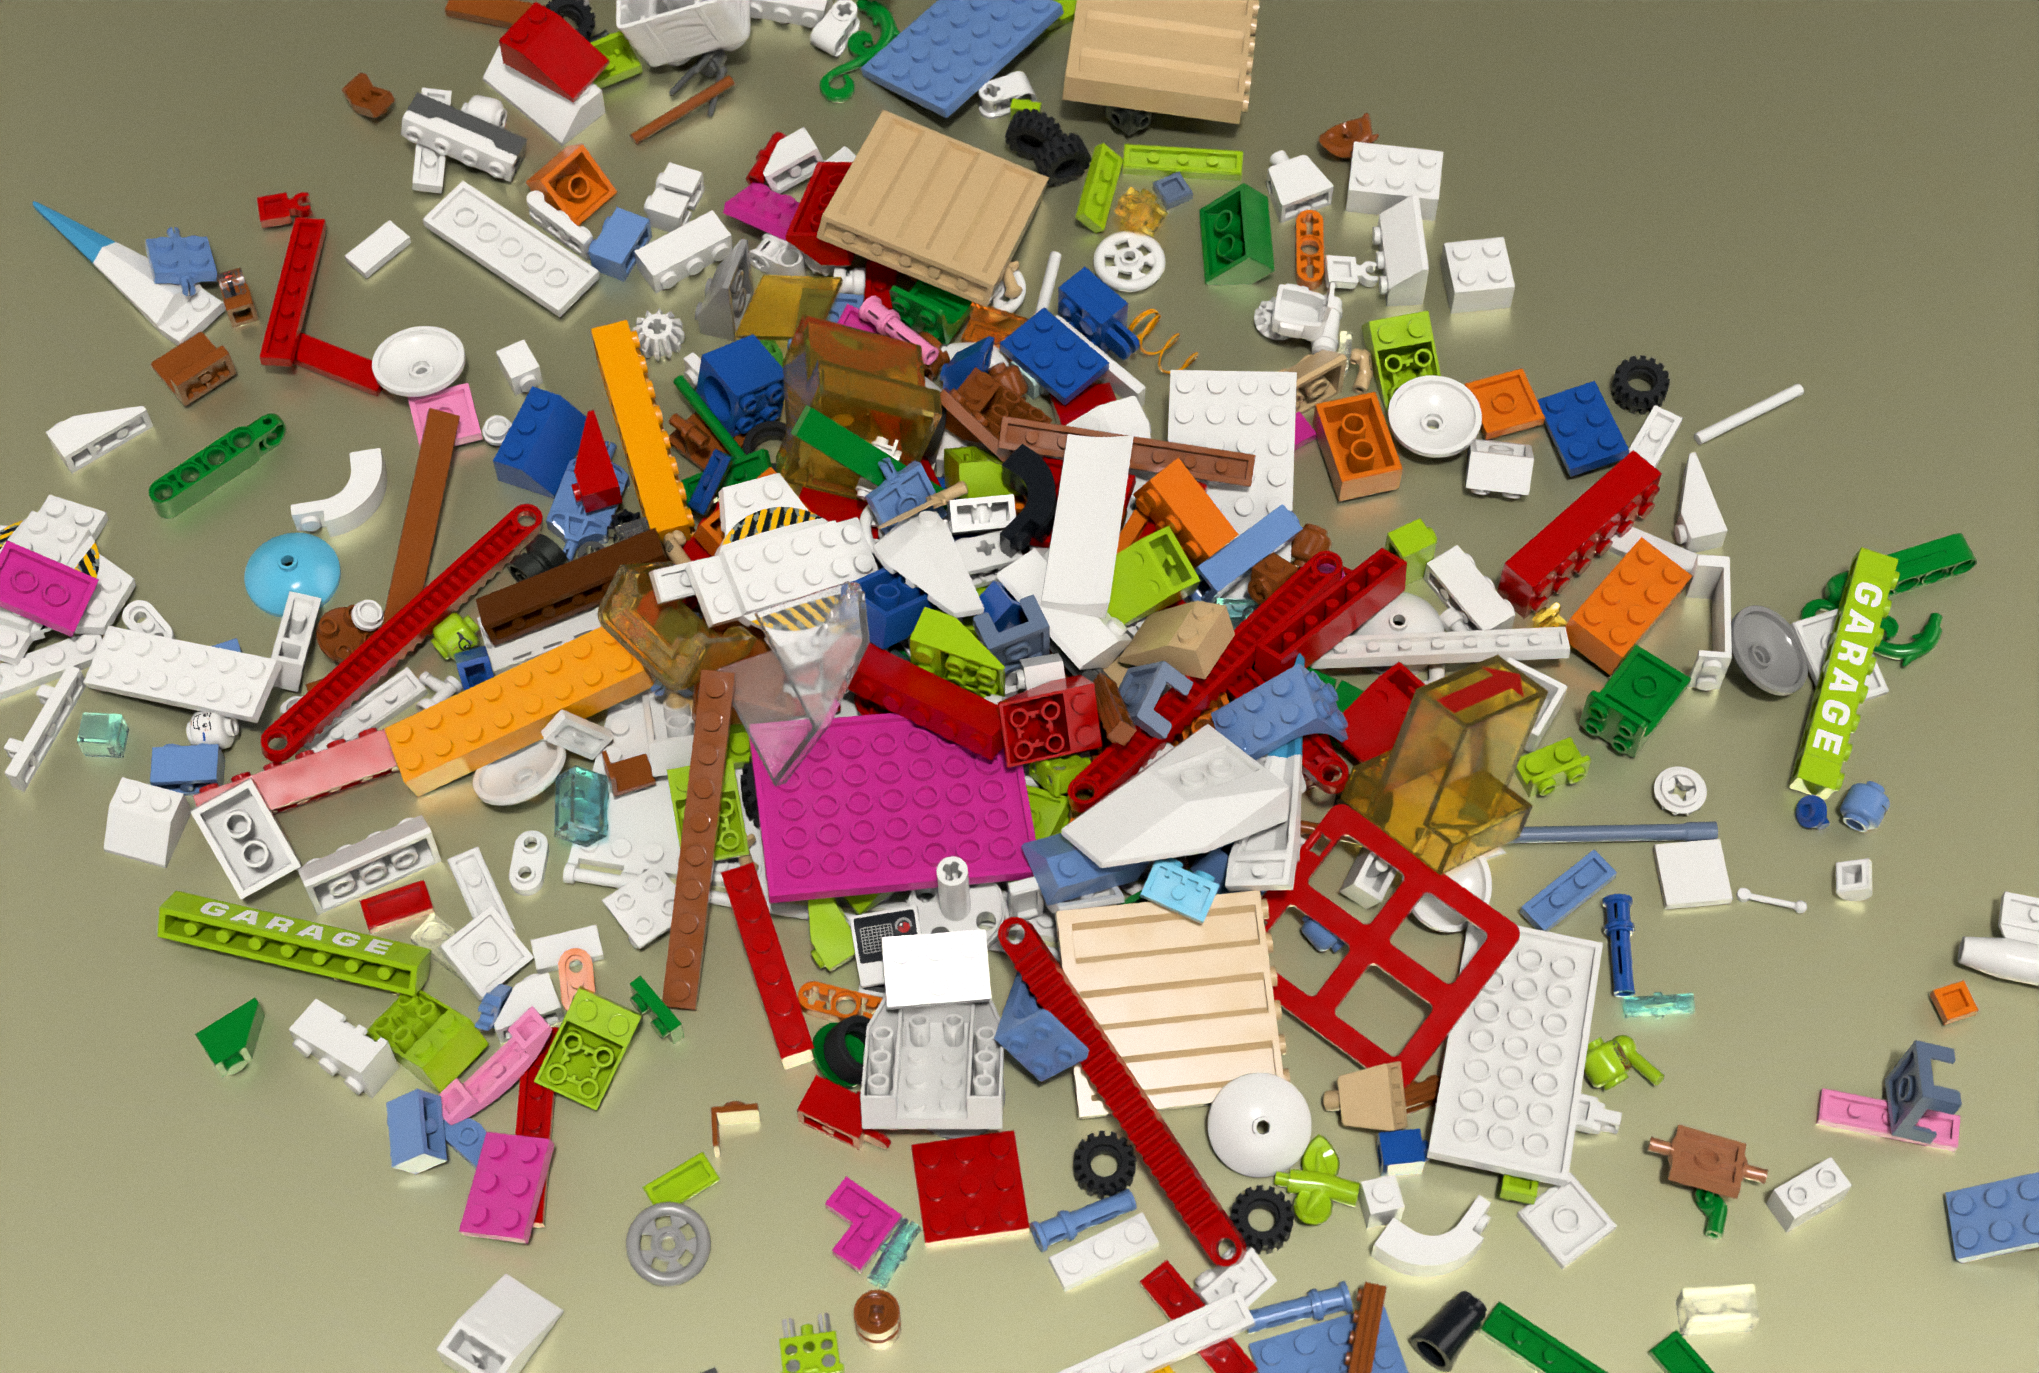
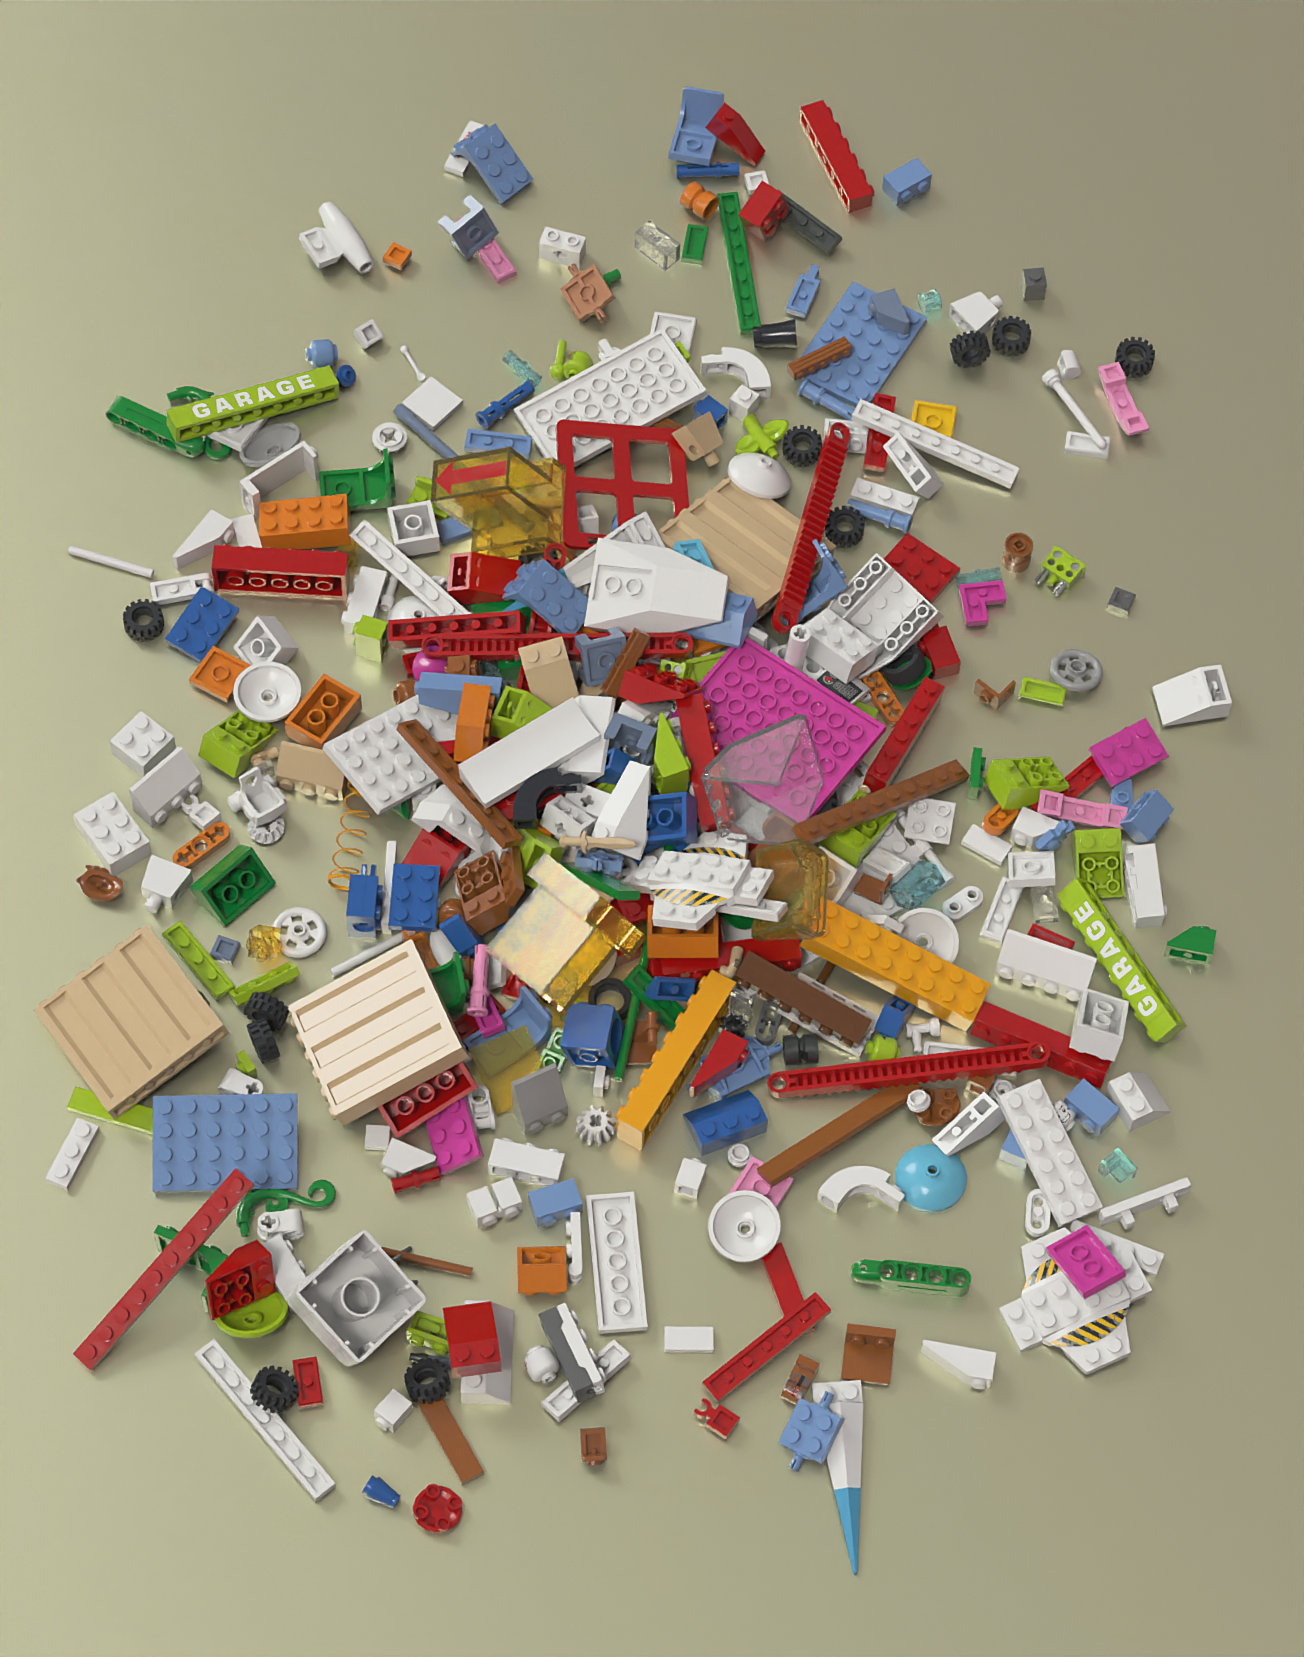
camera: 135 degrees left, 0 degrees up
none -> white tile [862,847,912,883]
none -> white slope [883,432,944,499]

